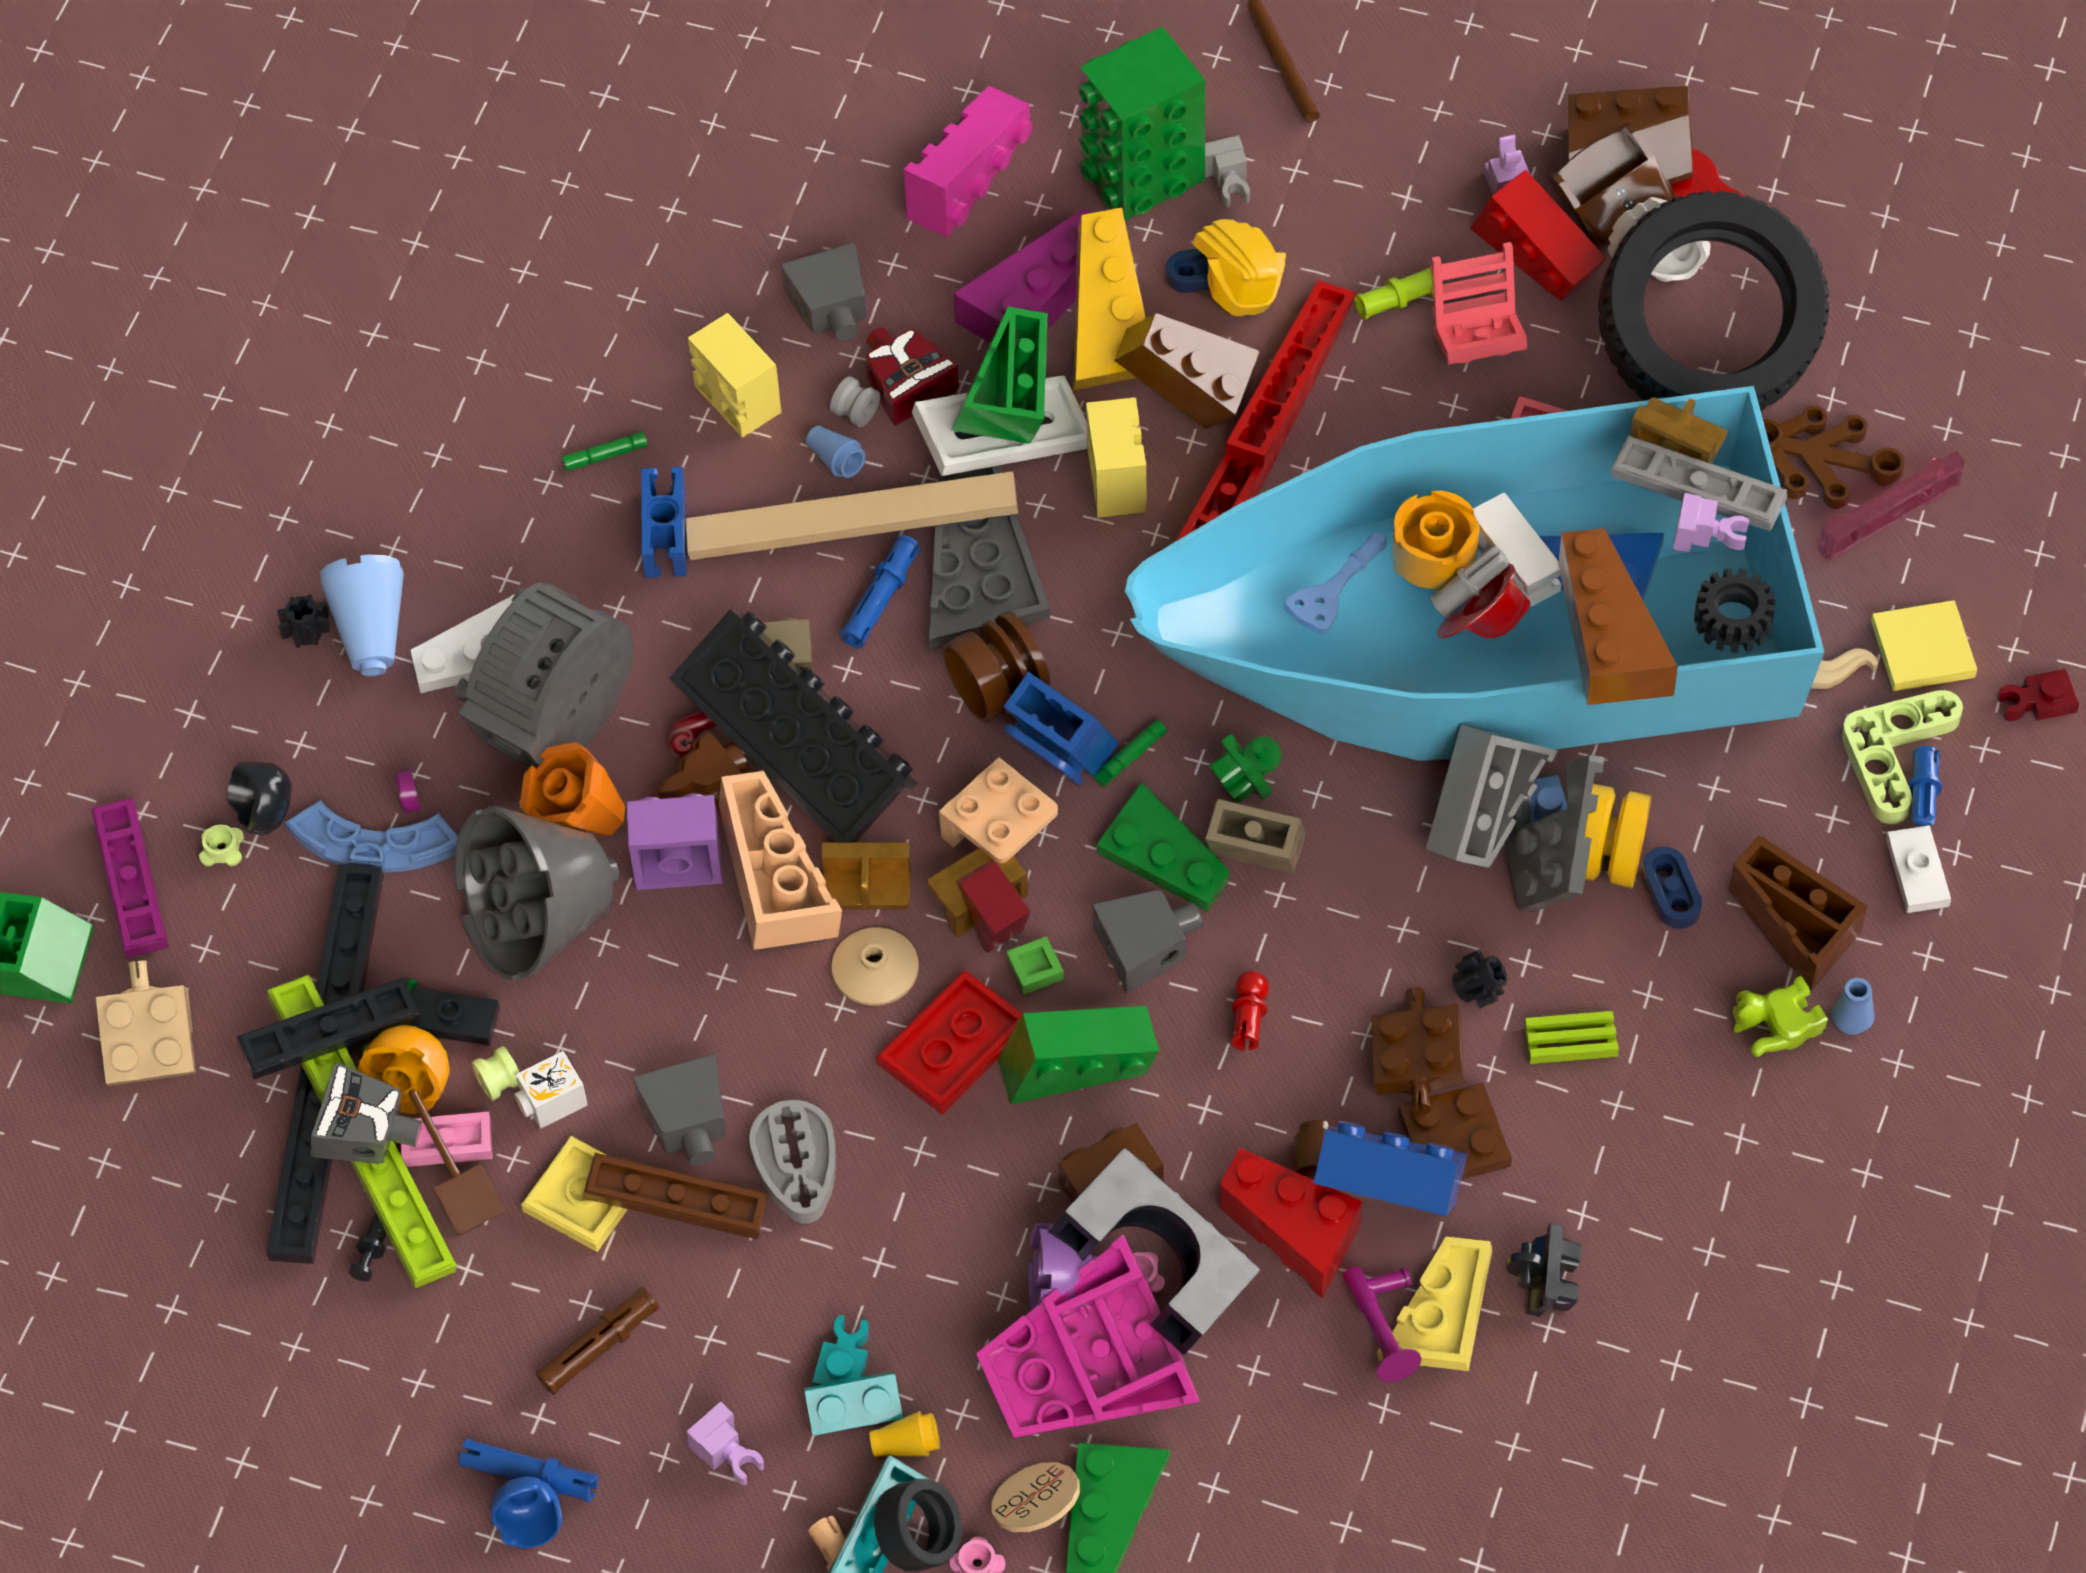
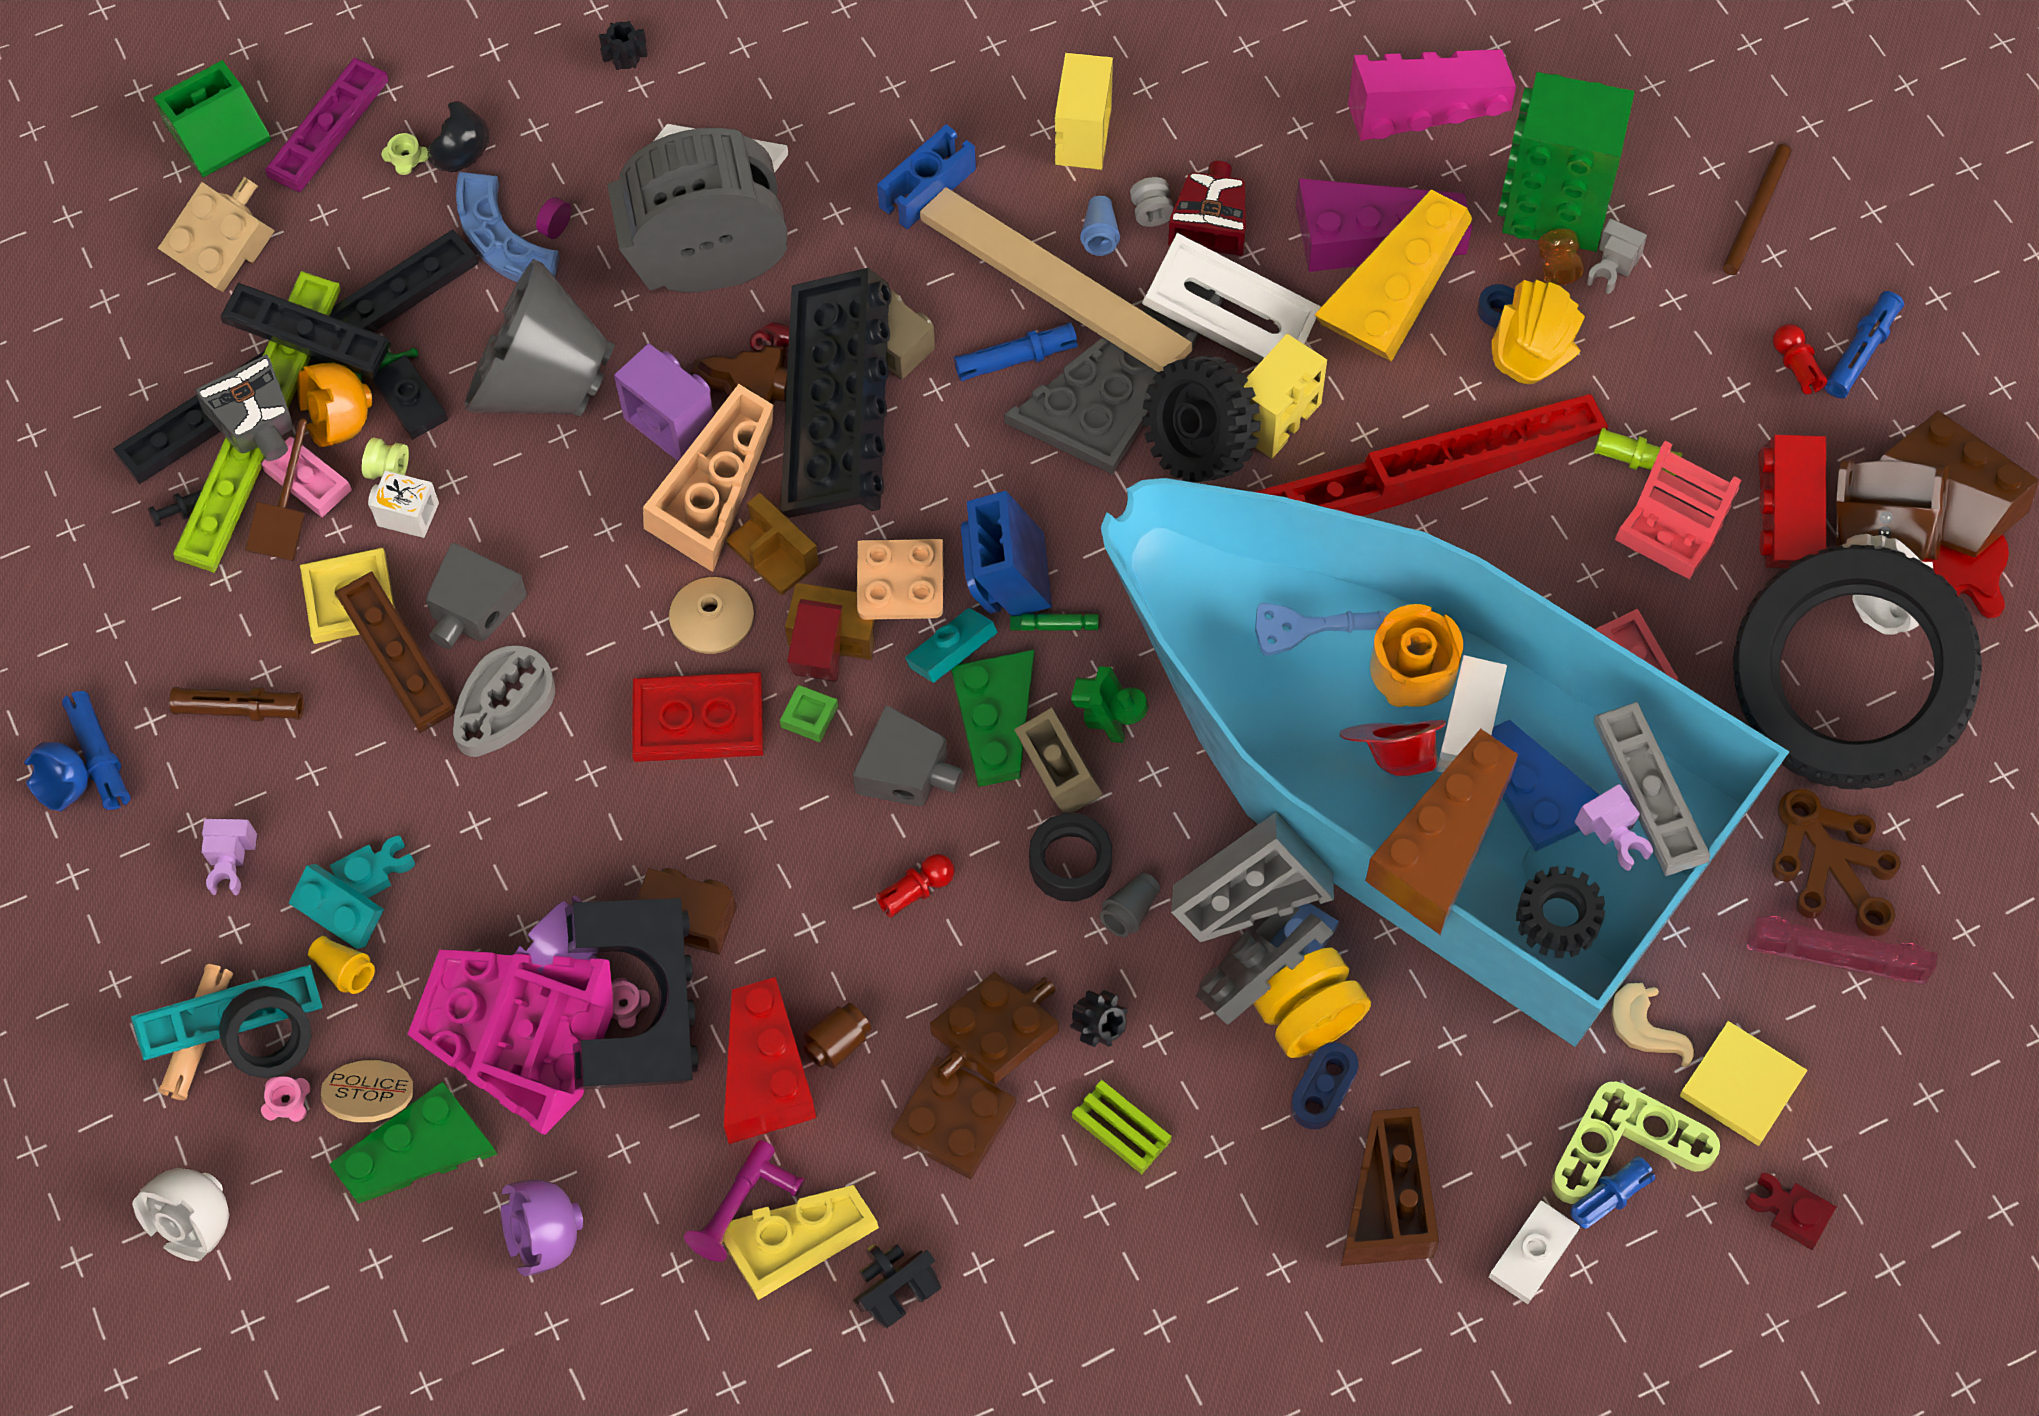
camera: 45 degrees right, 5 degrees up
light blue cone [320,554,404,677] -> none
orange cone [519,742,626,838] -> none
green wheel [561,431,648,471] -> none
dark grey torso [781,243,867,341] -> none
reddish brown wheel [942,611,1050,723] -> none
green wedge [951,307,1048,443] -> none
green wedge [998,1006,1159,1105] -> none
wedge [1114,313,1260,429] -> none
blue wedge [1314,1121,1467,1216] -> none
light grey axle [1430,546,1509,618] -> none
lavender piece [1484,134,1530,196] -> none
pearl gold panel [1630,398,1727,464] -> none
lime animal [1732,976,1828,1057] -> none
medium blue cone [1831,978,1875,1035] -> none
none -> medium lavender cylinder [501,1179,583,1277]
none -> teal plate [905,608,998,683]
none -> black tyre [1029,813,1112,902]
none -> dark grey cone [1099,873,1160,937]
none -> black wheel [1142,356,1260,482]
none -> clear orange wheel [1537,229,1584,285]
none -> red pin [1773,324,1827,395]
none -> blue pin [1824,291,1904,399]

